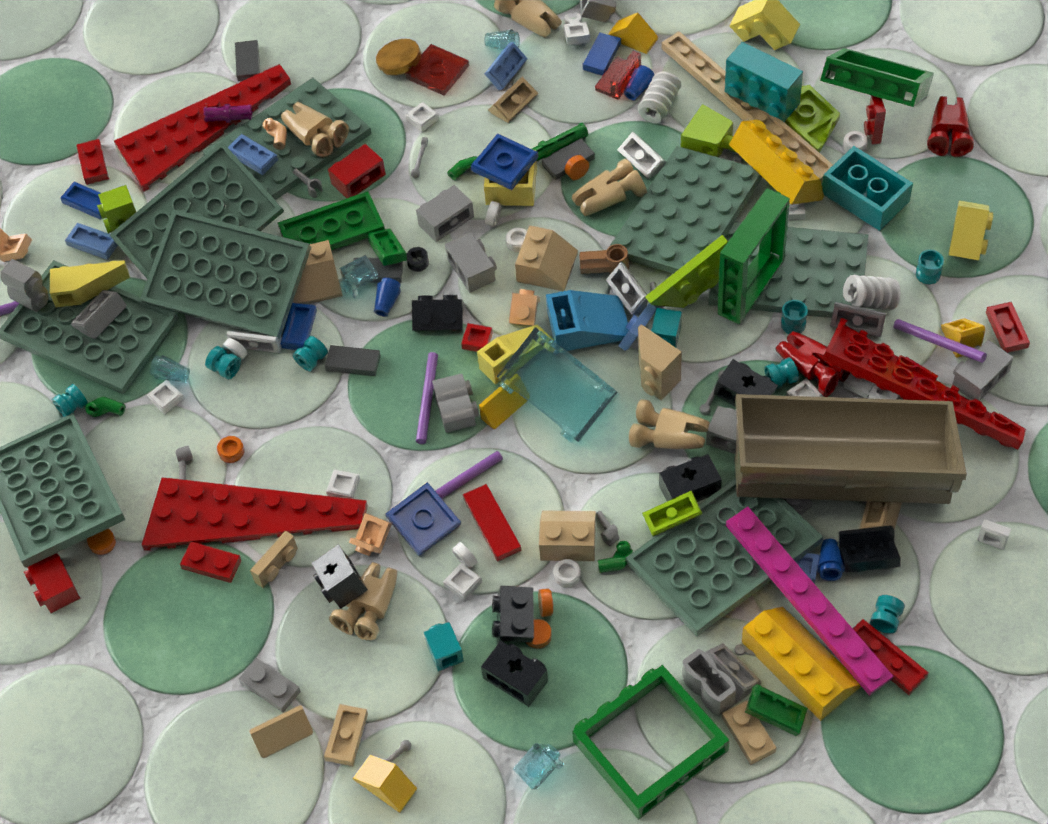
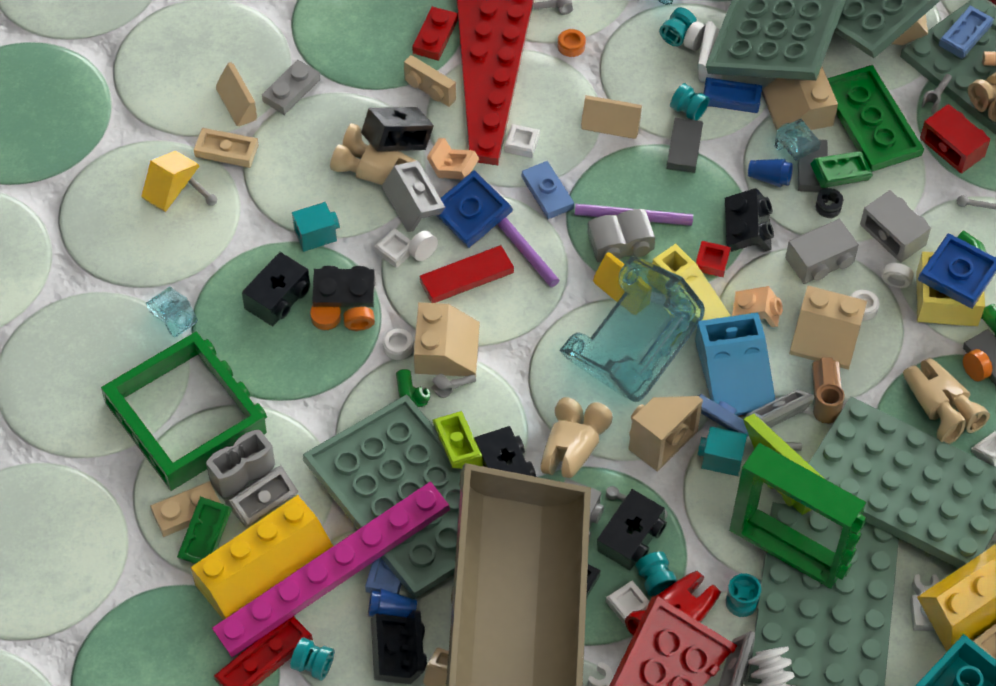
camera: 85 degrees right, 0 degrees up
none -> light grey panel [382,161,445,232]
none -> medium blue plate [521,161,574,219]
none -> tan slope [581,95,642,139]

